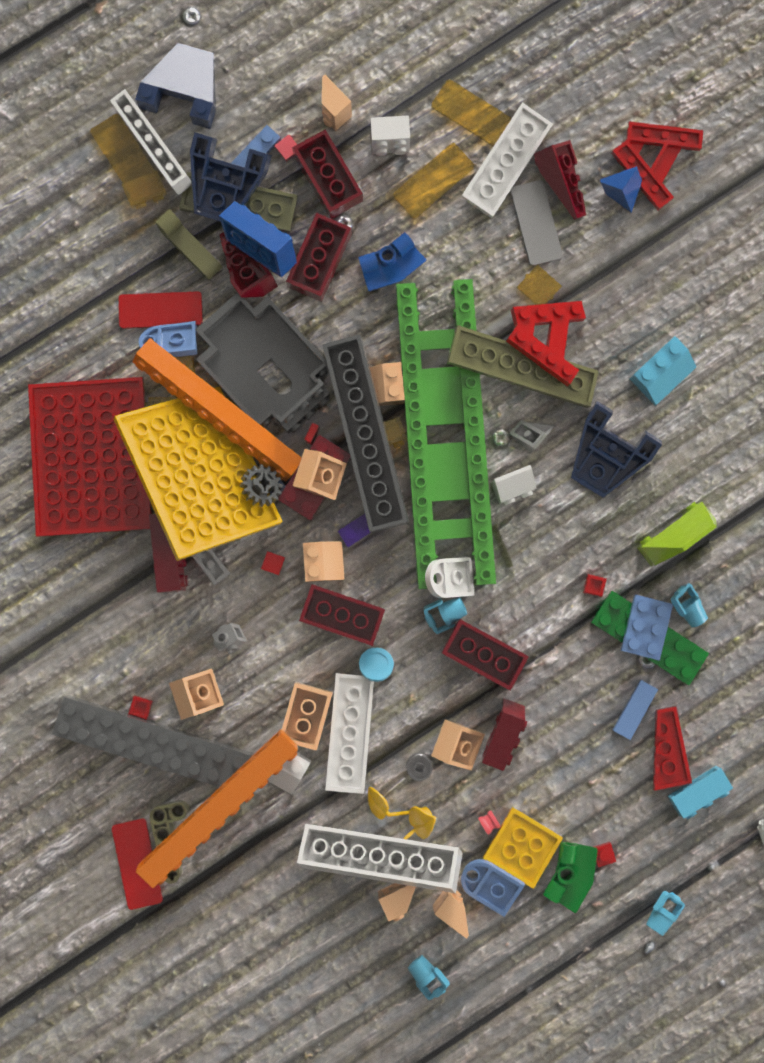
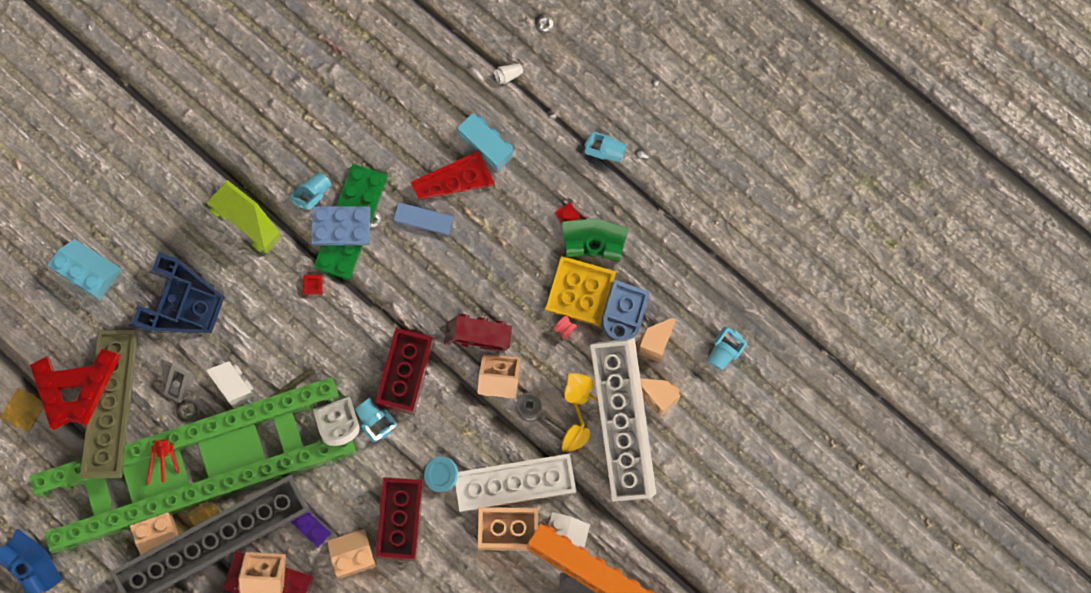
camera: 100 degrees left, 10 degrees down
none -> red plant [146,440,180,485]

